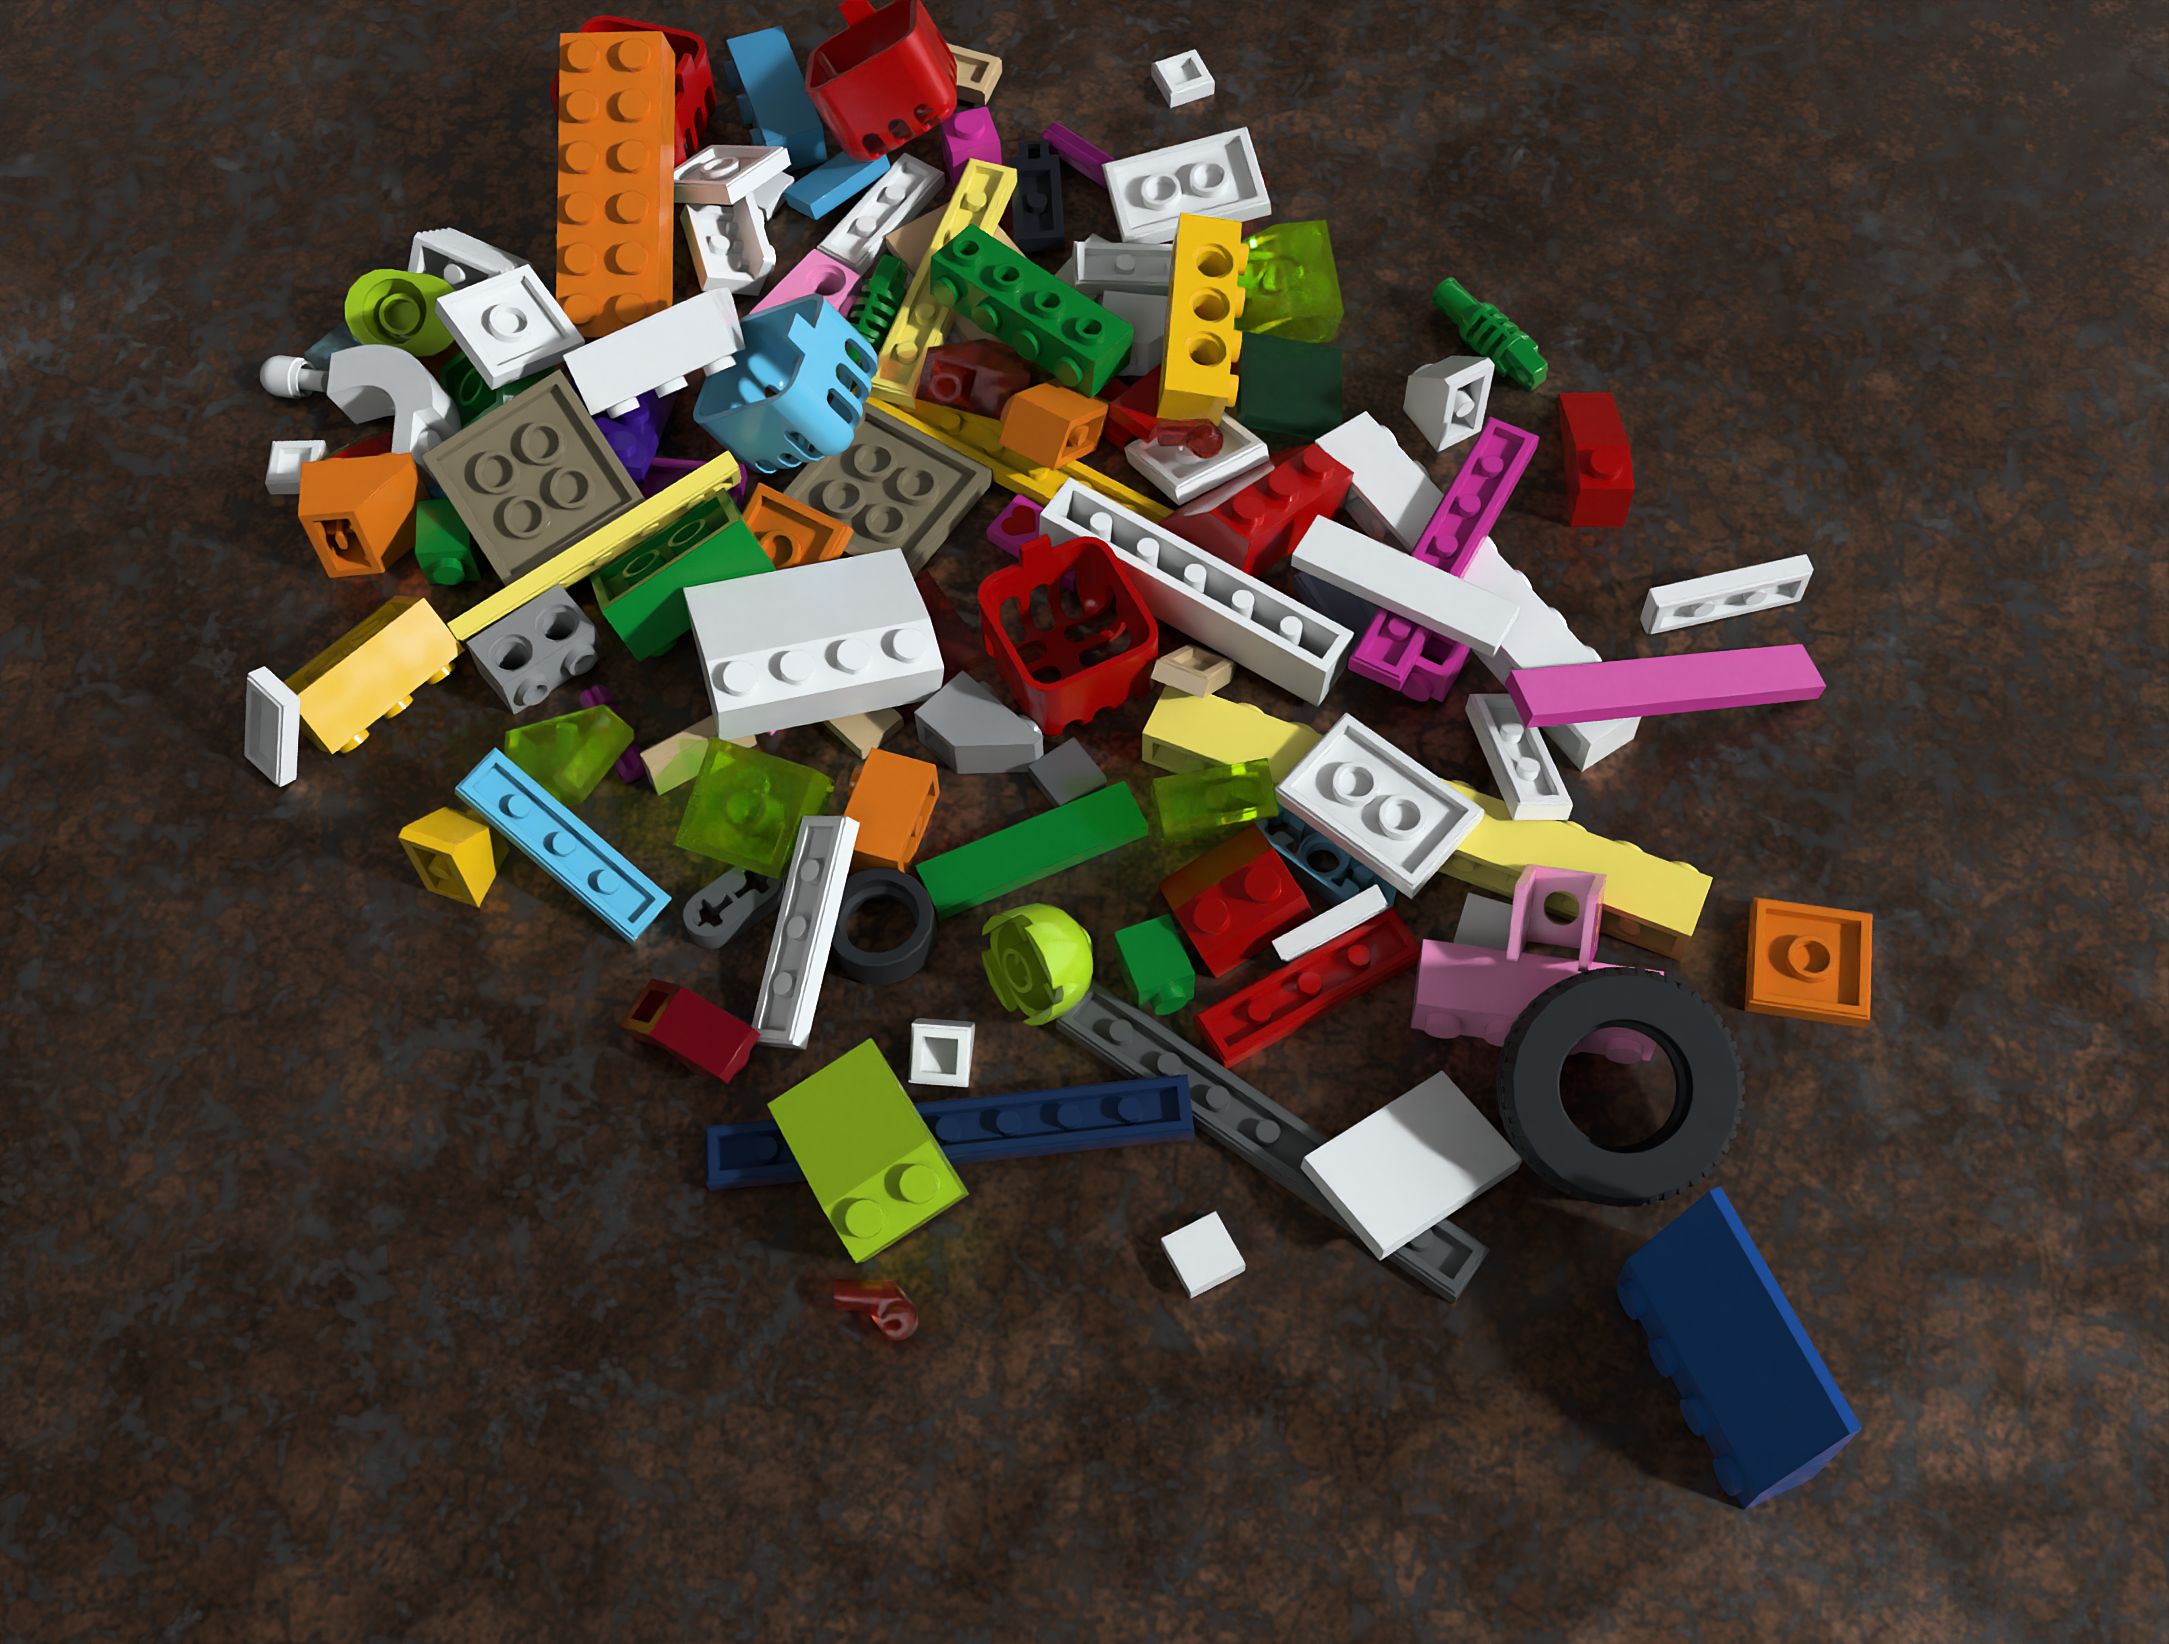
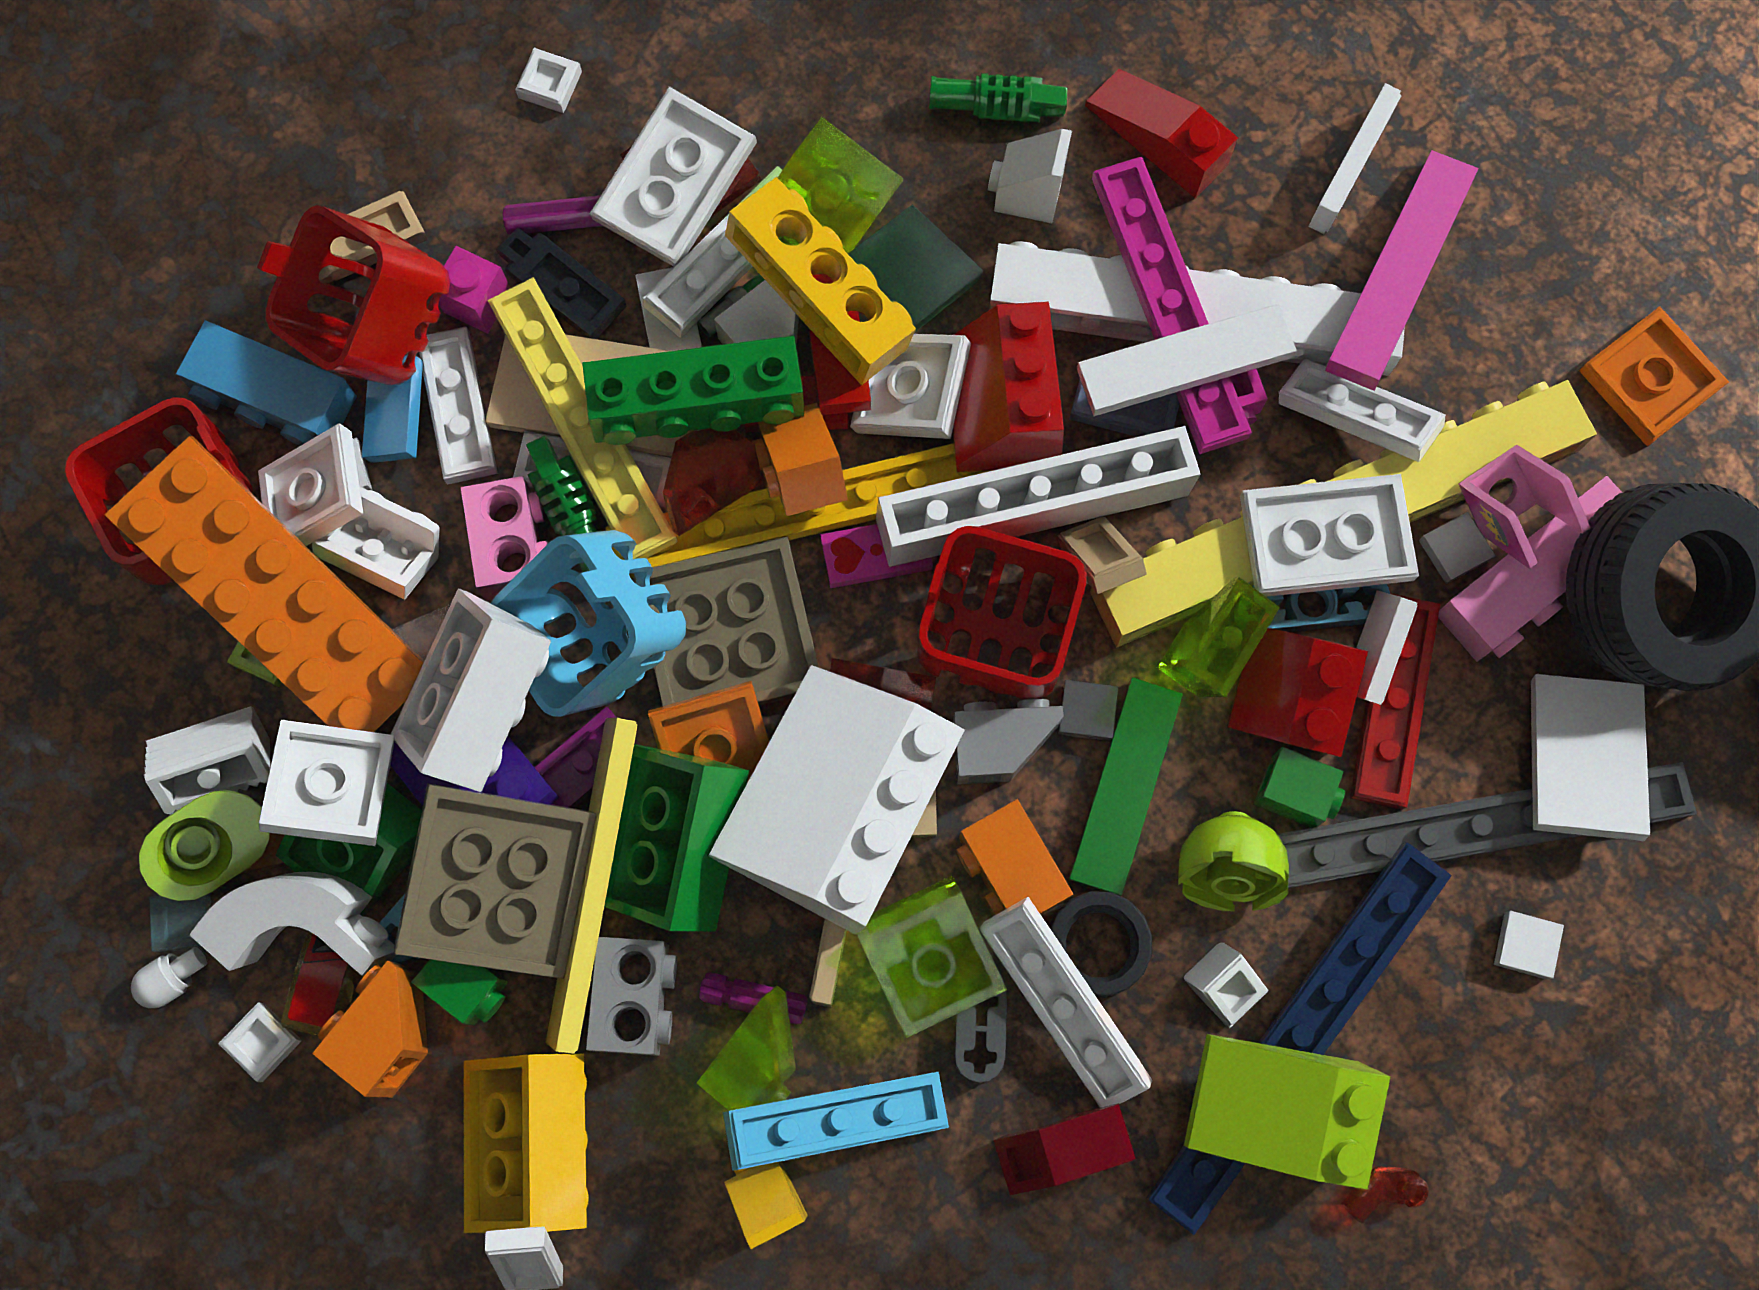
camera: 50 degrees left, 15 degrees up
clear red arm [1157,418,1224,459] -> none

